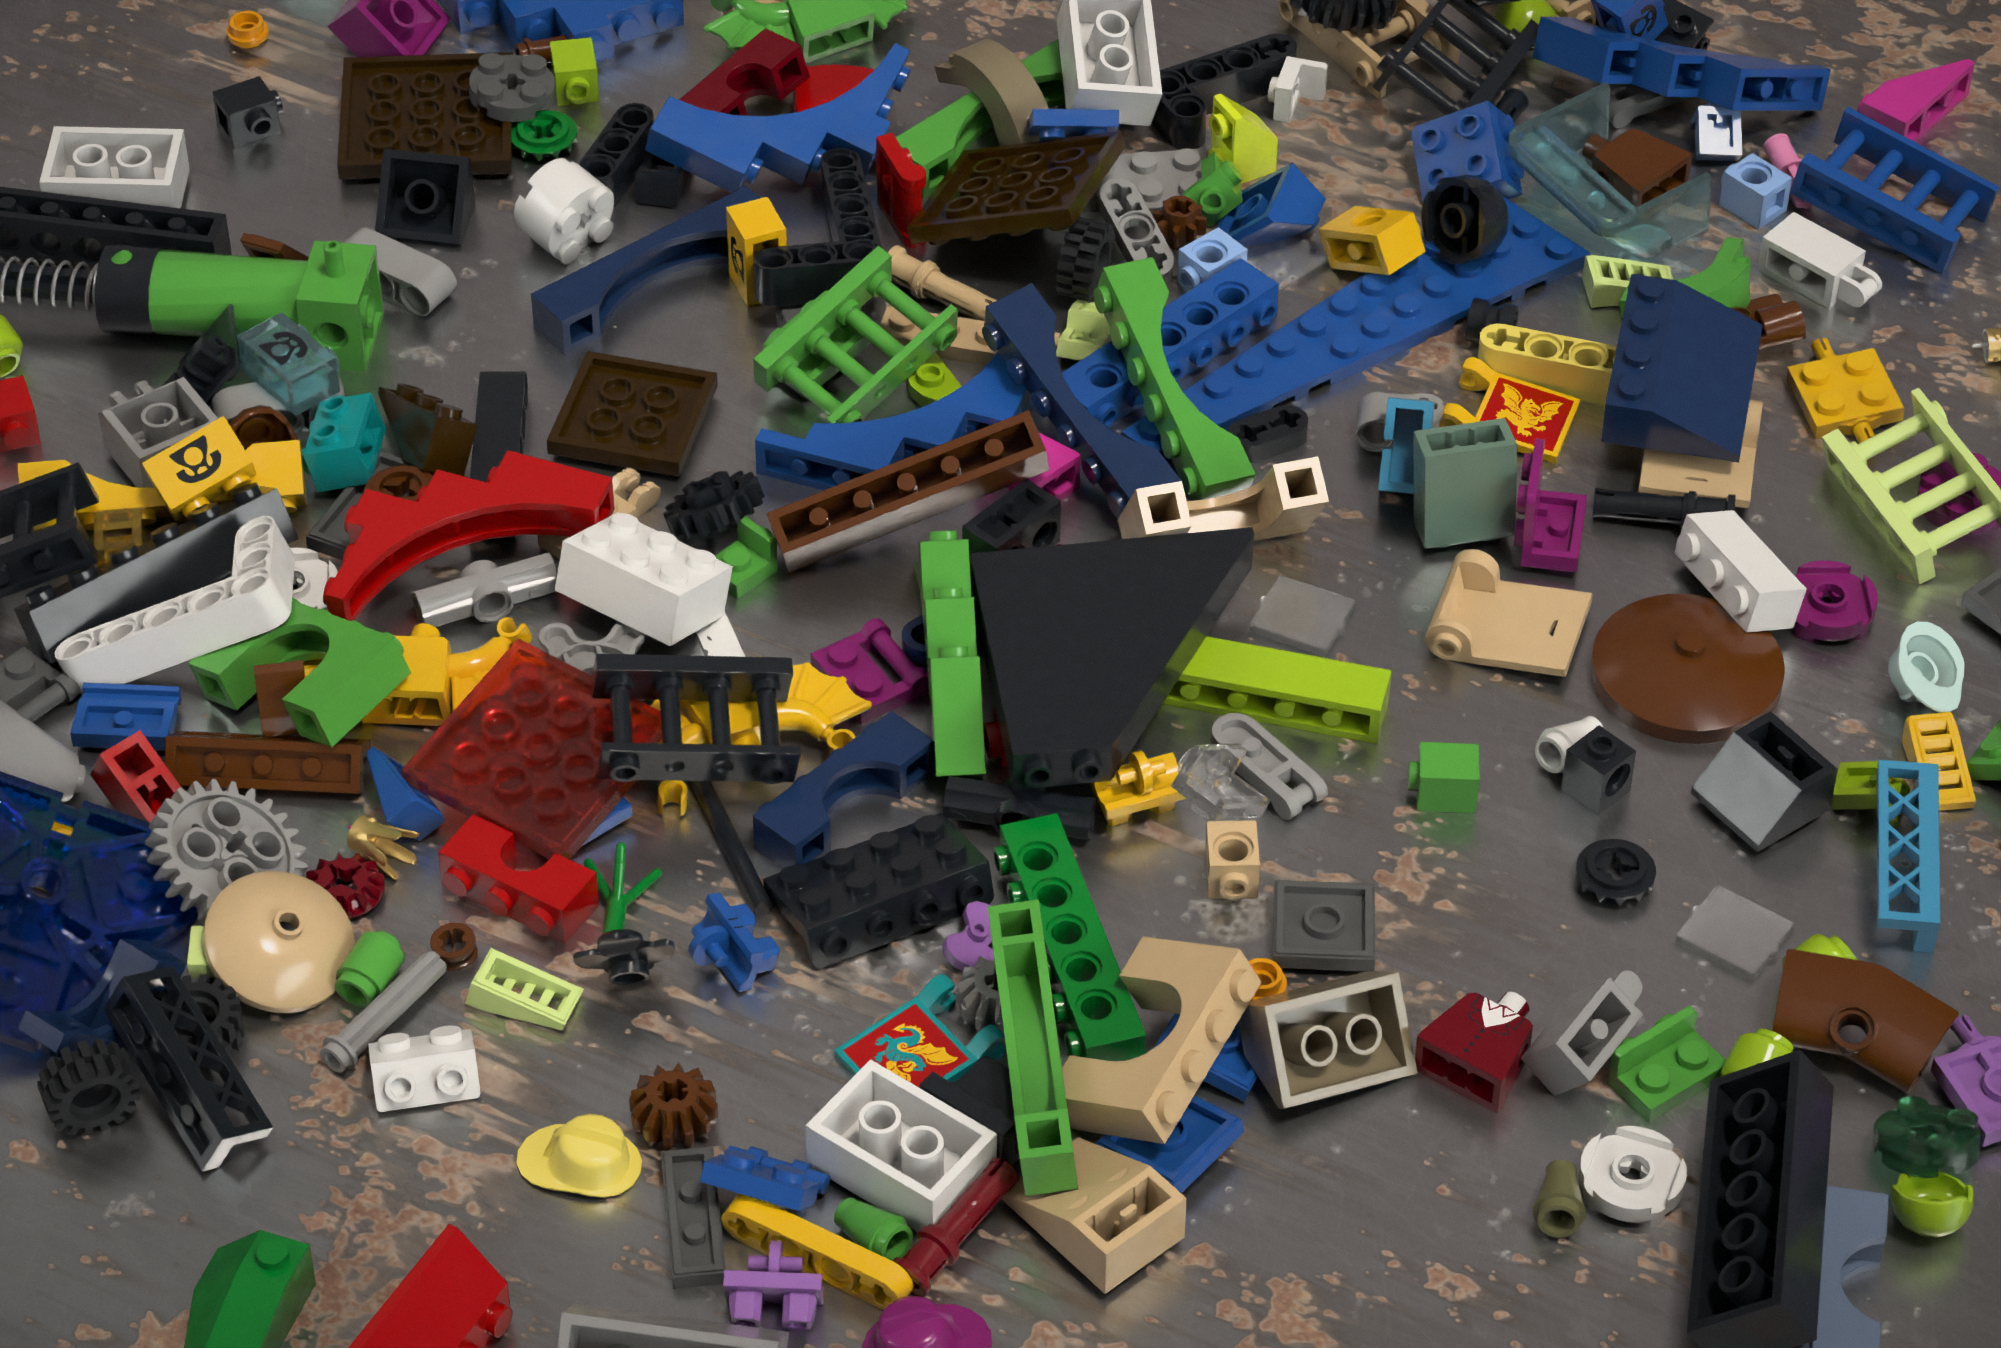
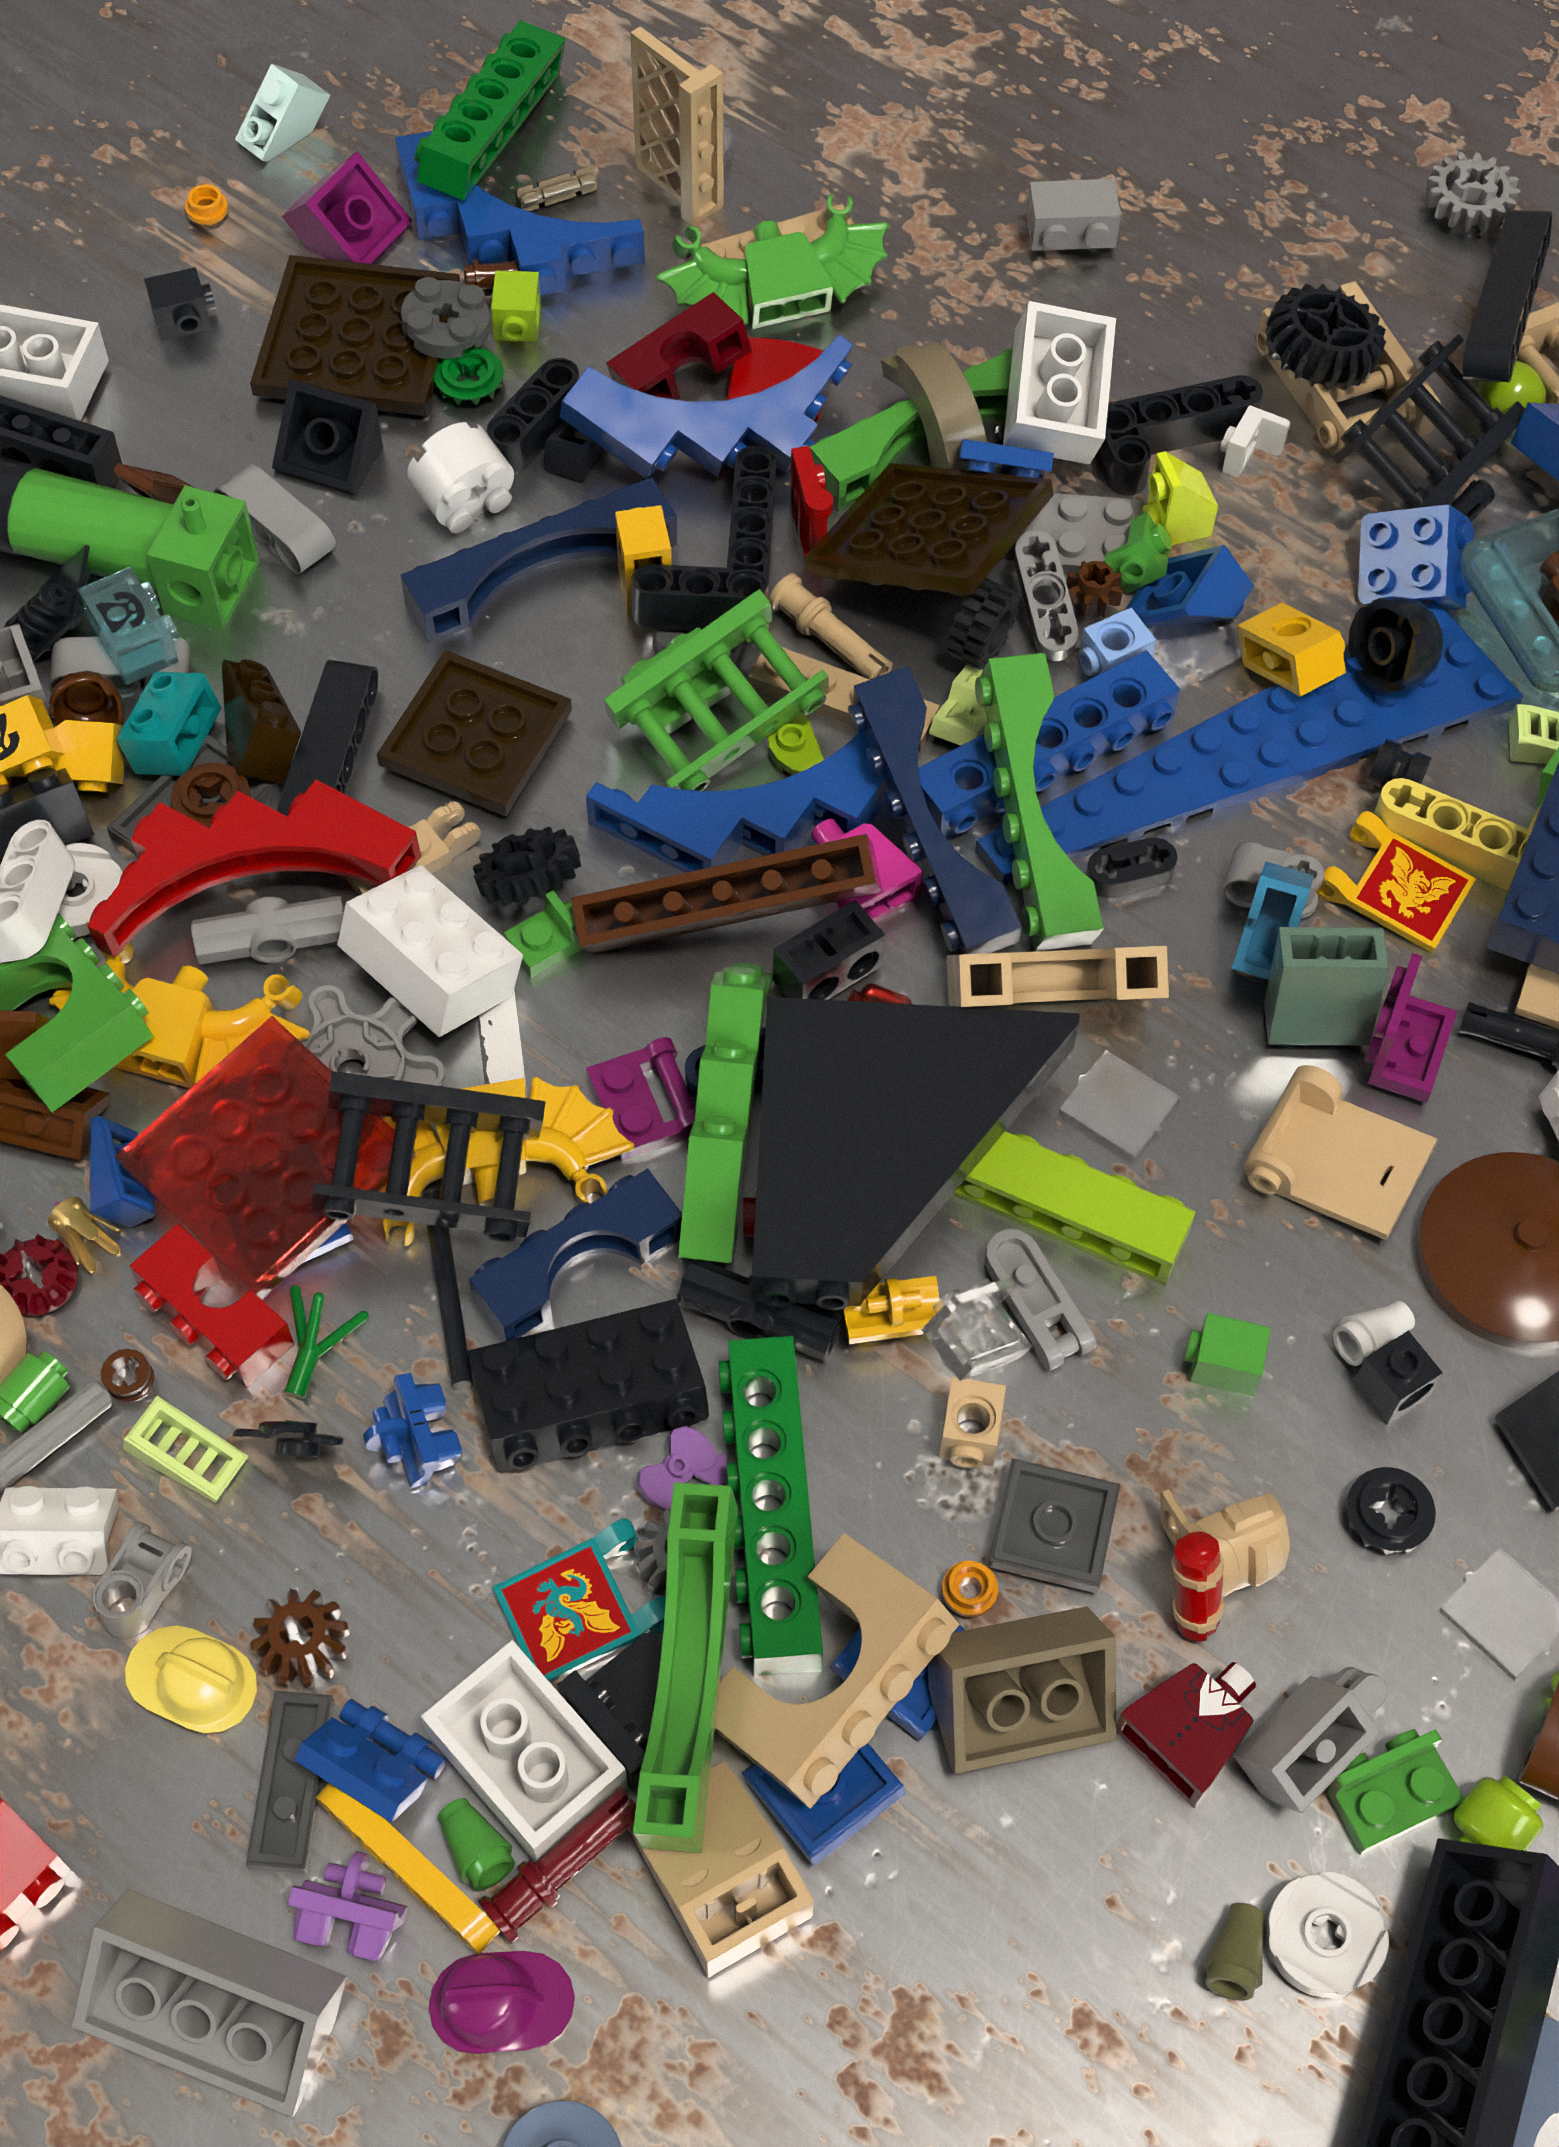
camera: 10 degrees right, 15 degrees up
none -> light grey piece [92,1522,192,1639]
none -> tan piece [1160,1489,1290,1642]

